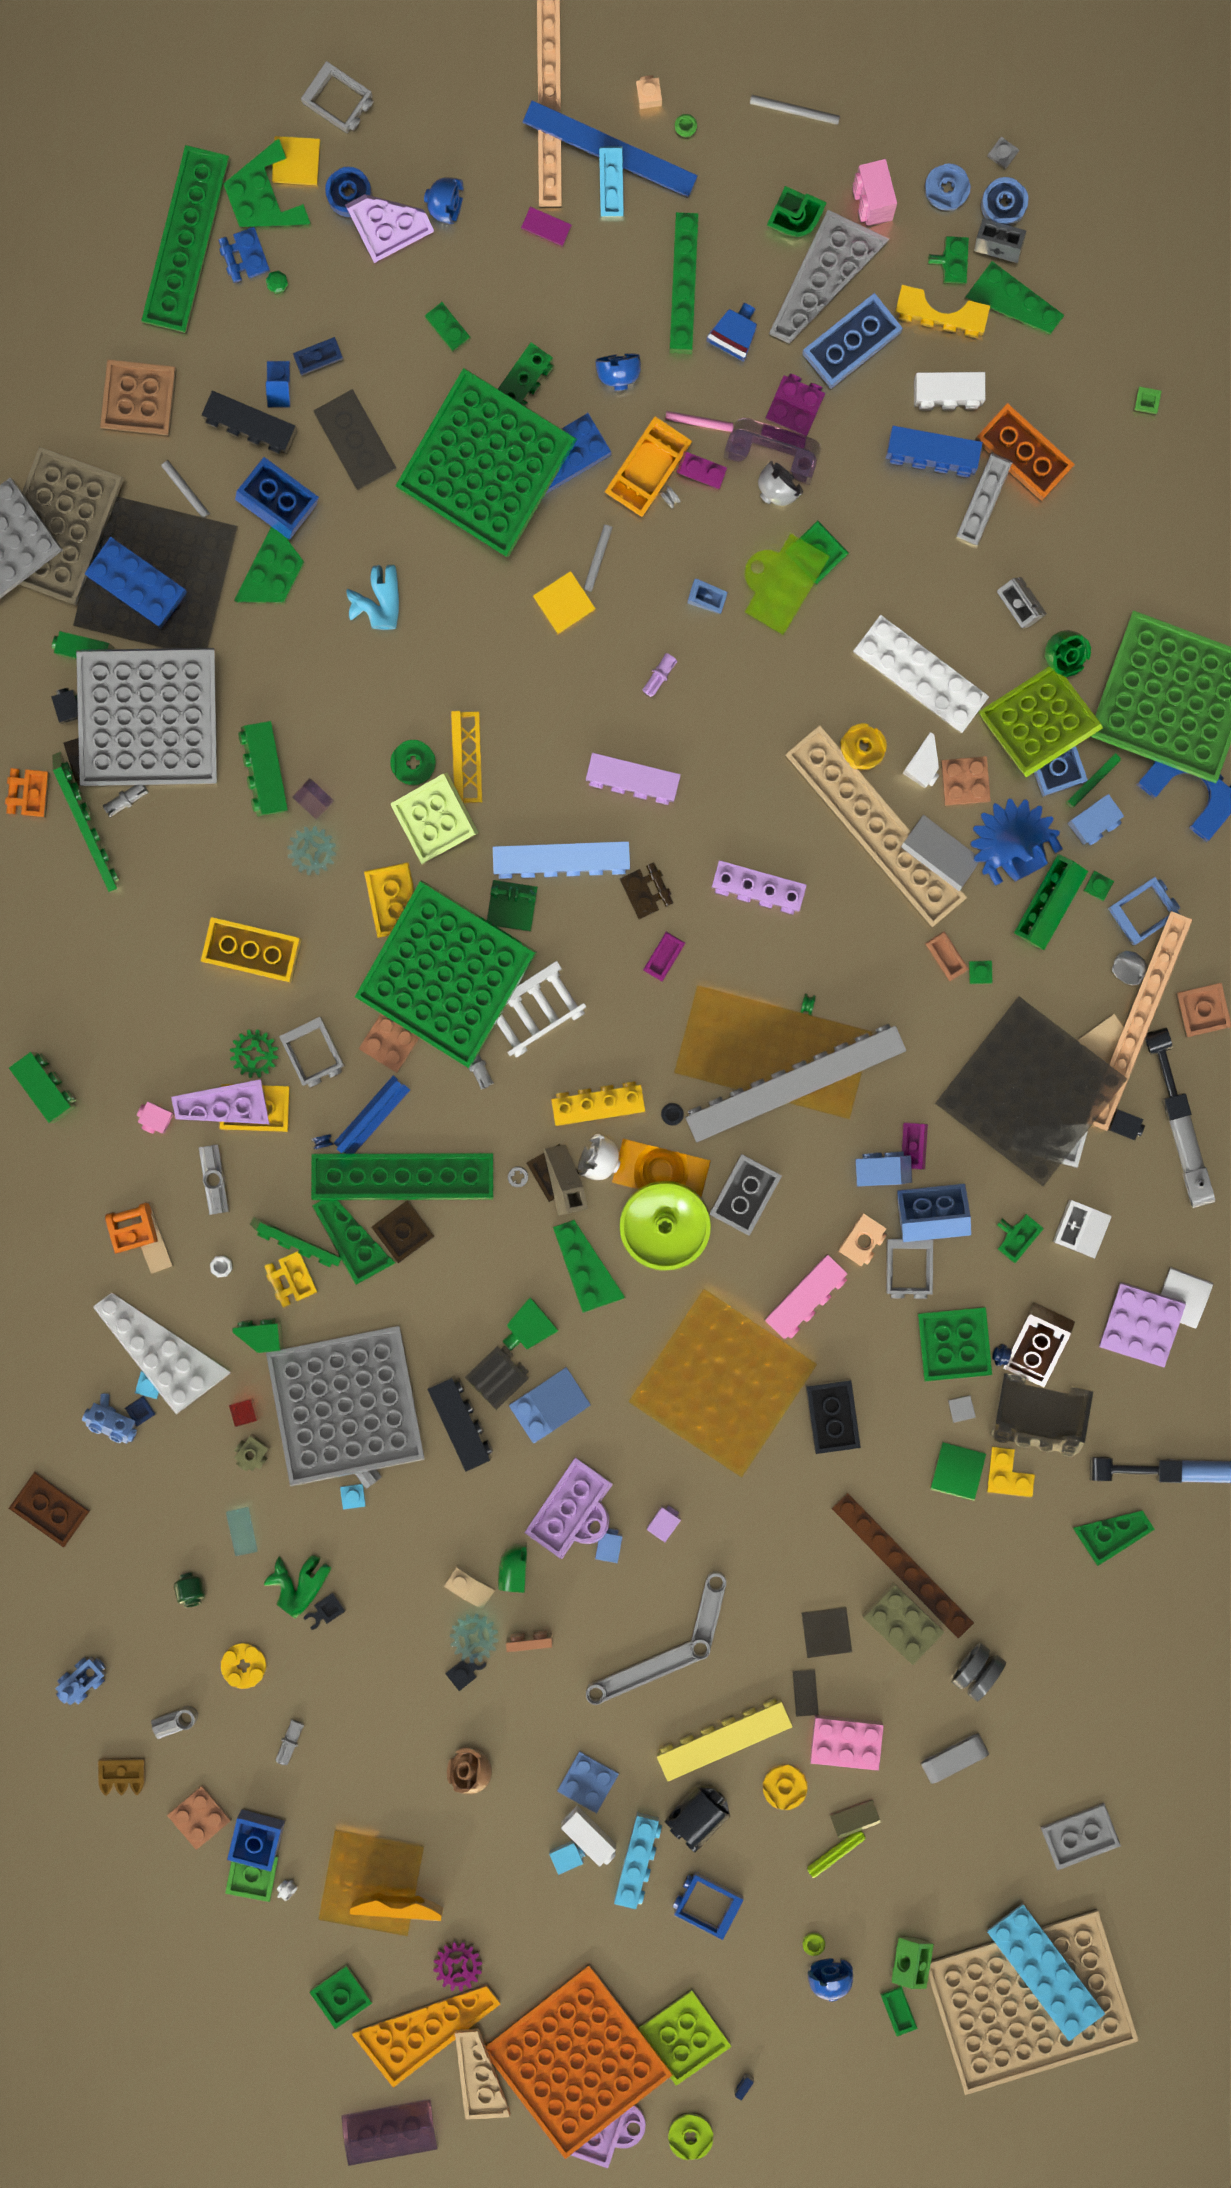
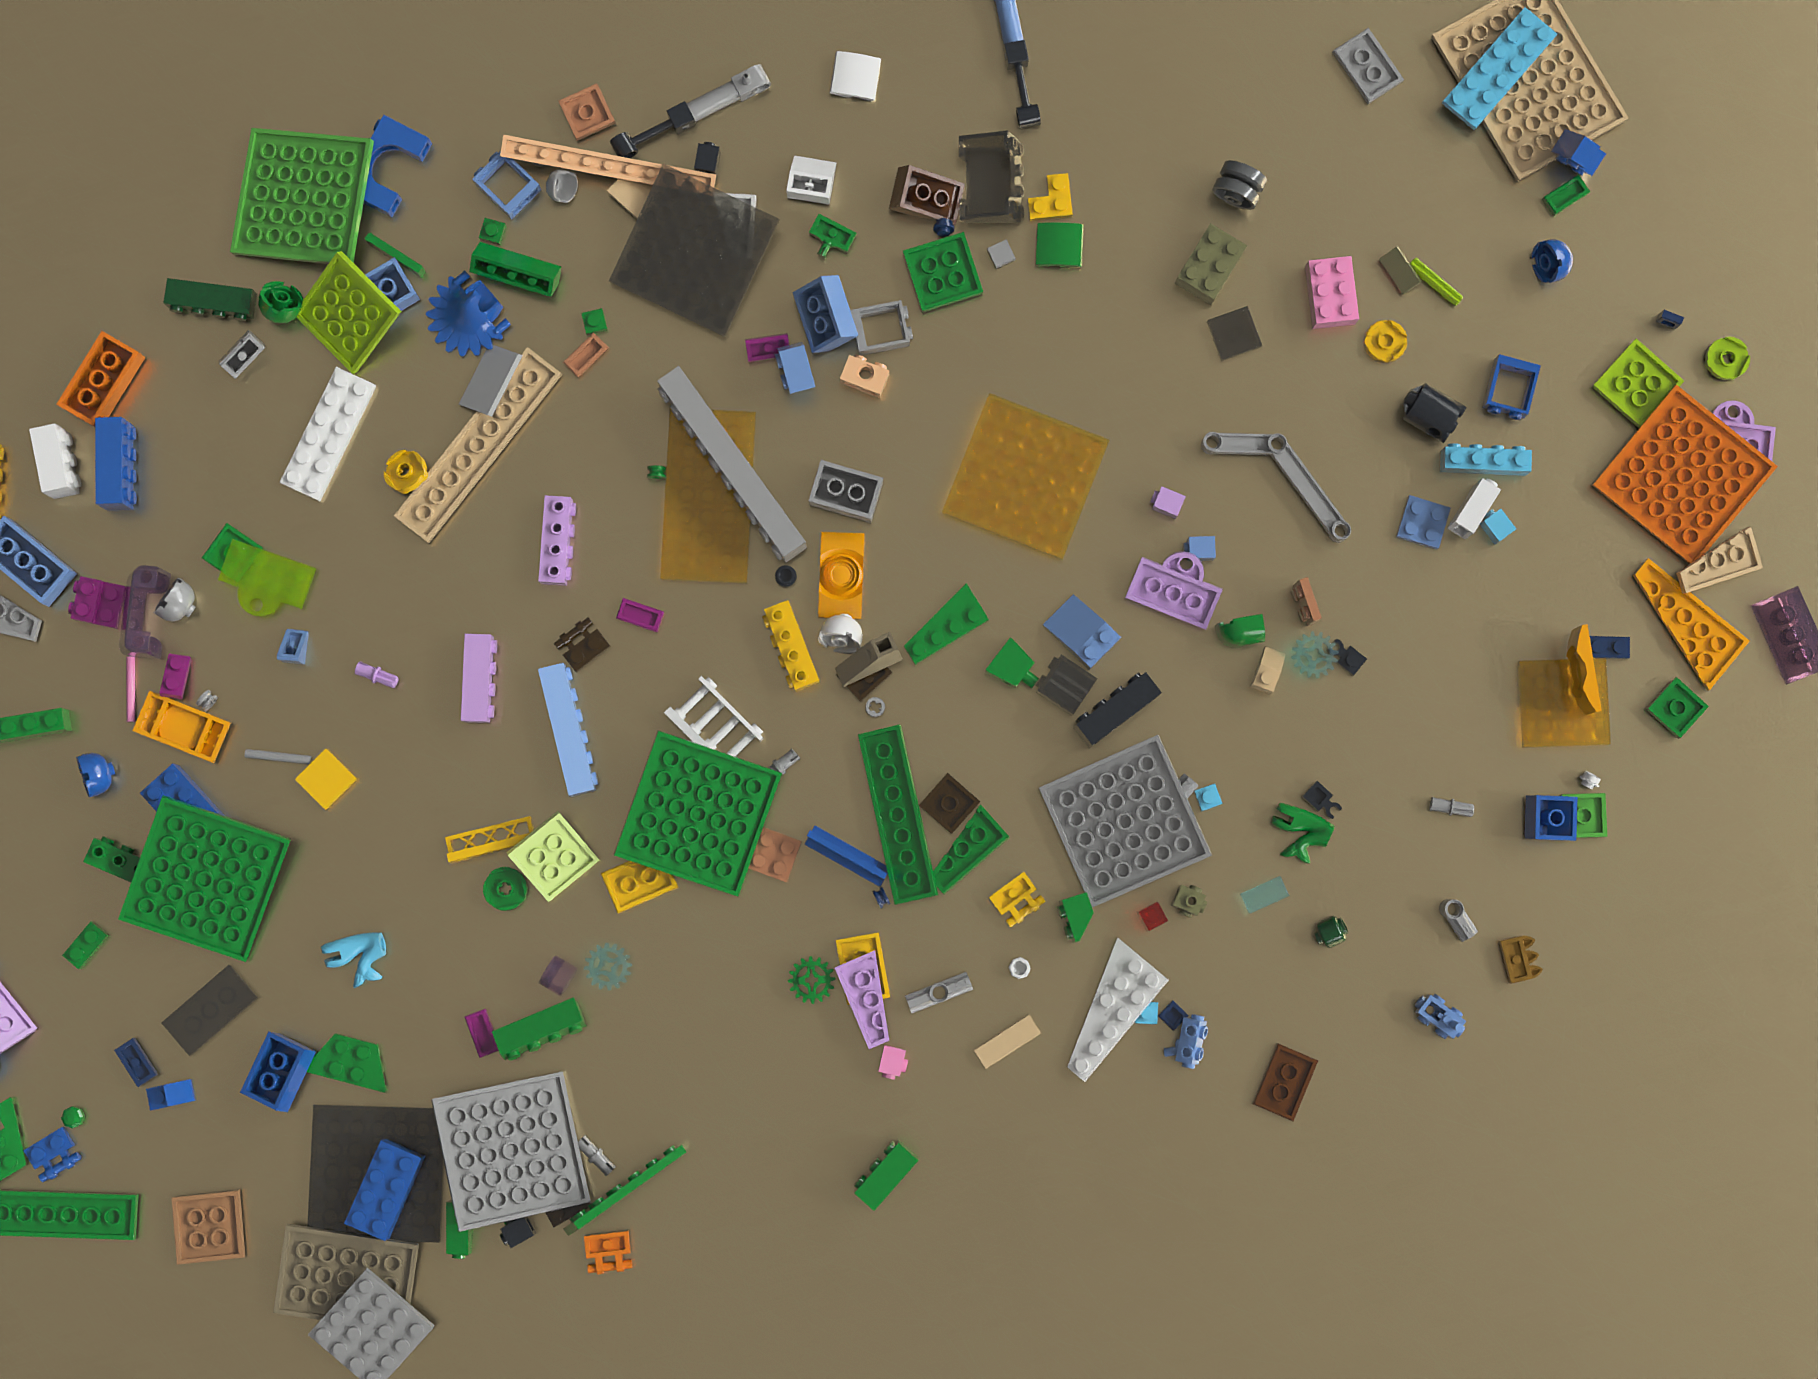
camera: 105 degrees left, 5 degrees down
orange plate [105,1202,158,1254] -> none
light grey bar [161,460,210,519] -> none
nougat plate [167,1785,232,1850] -> none
black brick [201,390,297,455] -> none
yellow brick [201,917,301,983] -> none
yellow plate [221,1642,267,1689] -> none
green wing [250,1217,342,1267] -> none
light grey window [279,1017,345,1088] -> none
magenta gear [433,1941,482,1991] -> none
medium nougat cylinder [447,1748,492,1794] -> none
green hinge [487,880,538,931] -> none
lime dish [620,1181,711,1270] -> none
light yellow brick [657,1698,792,1781] -> none
blue torso [706,303,757,362] -> none
bright pink brick [764,1254,847,1339] -> none
clear smoke tile [792,1669,819,1717] -> none
lime tile [803,1932,825,1956] -> none
black brick [805,1379,861,1454] -> none
reddish brown plate [831,1492,974,1639] -> none
bright green brick [892,1937,934,1989] -> none
white slope [903,732,939,788] -> none
light grey beam [921,1733,989,1784] -> none
nougat plate [941,756,991,806] -> none
light grey tile [957,452,1013,545] -> none
medium blue brick [1067,794,1124,846] -> none
green wing [1073,1510,1155,1566] -> none
lavender plate [1099,1282,1186,1367] -> none
bright green plate [1134,387,1162,414] -> none
none -> dark green brick [163,278,257,321]
none -> magenta tile [464,1009,499,1058]
none -> blue brick [1551,129,1606,176]
none -> dark blue plate [1590,636,1630,659]

